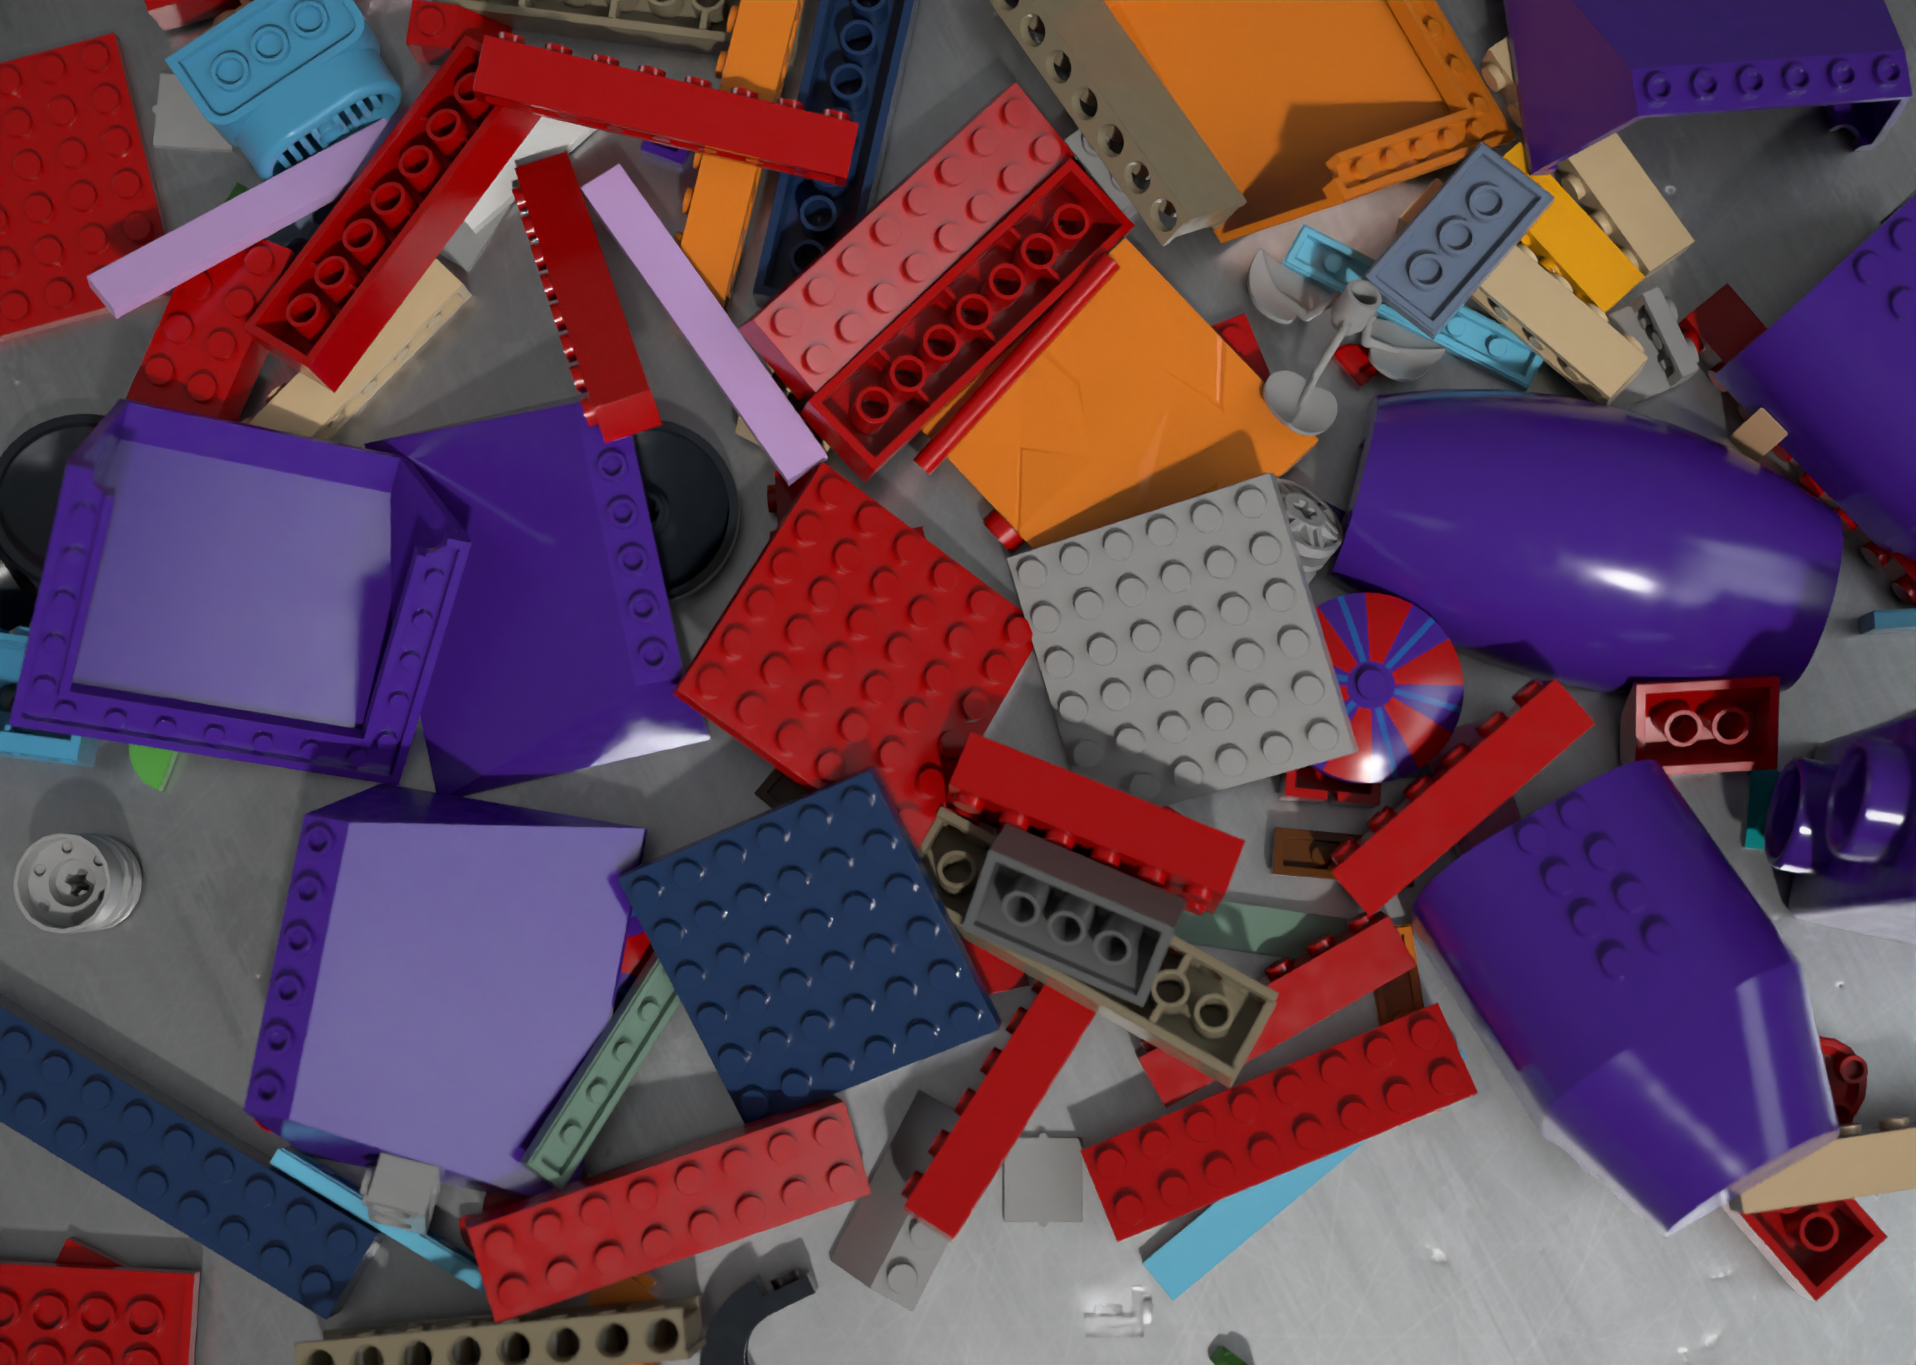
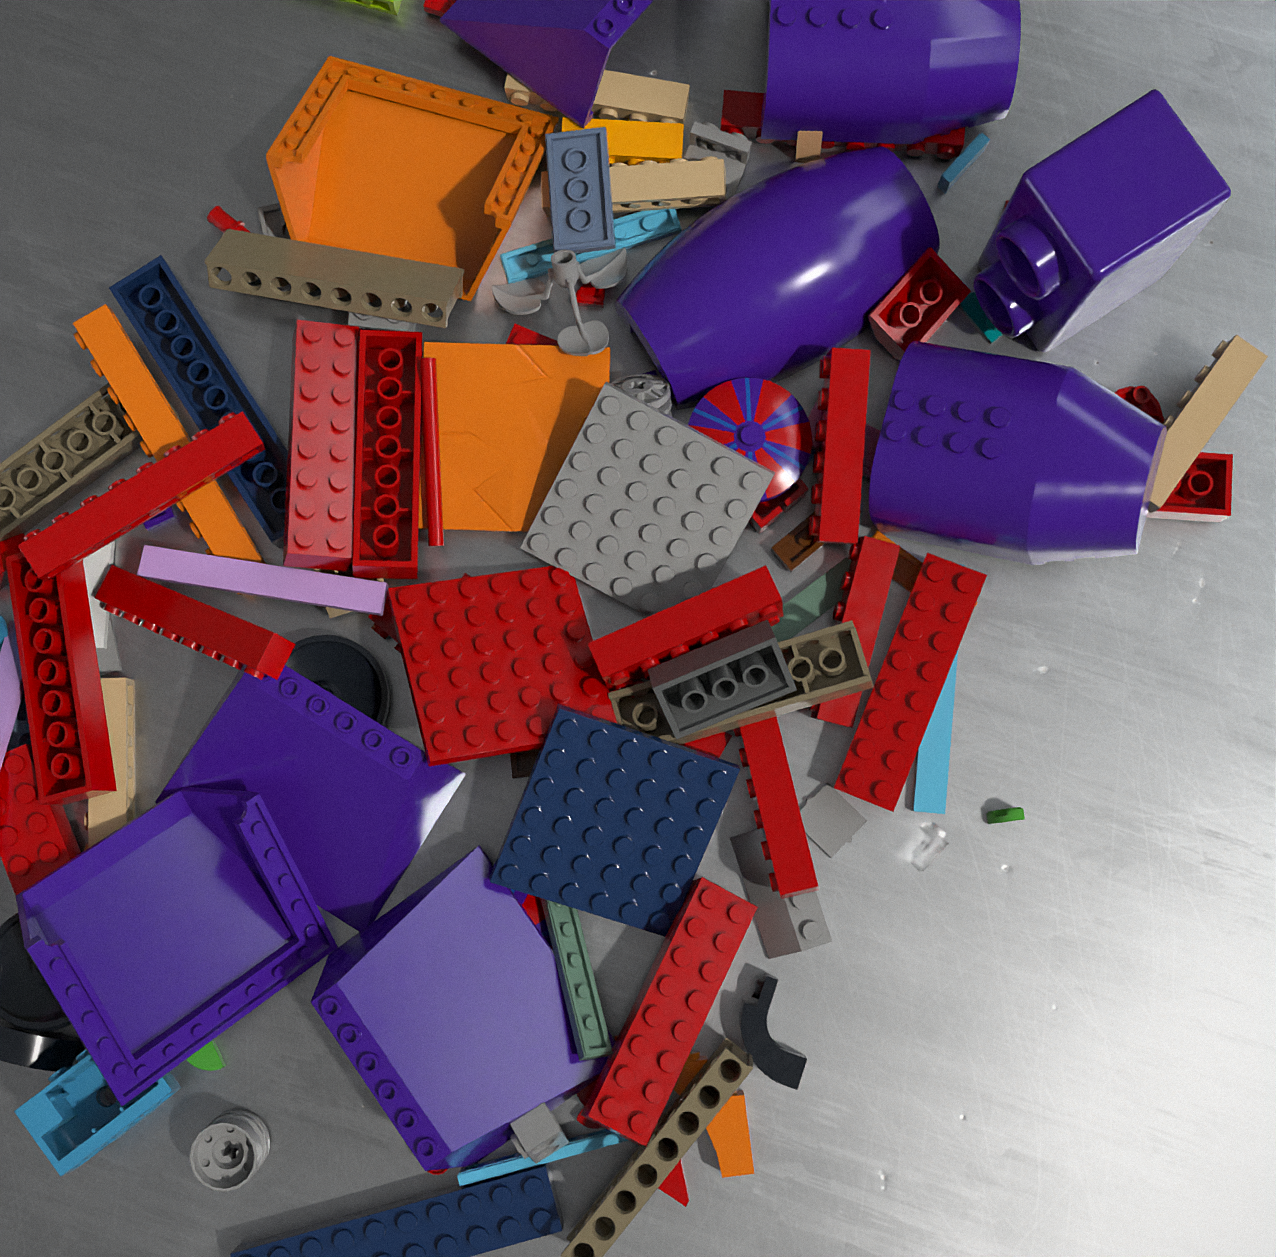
camera: 45 degrees left, 0 degrees up
red tile [982,508,1026,553] -> none

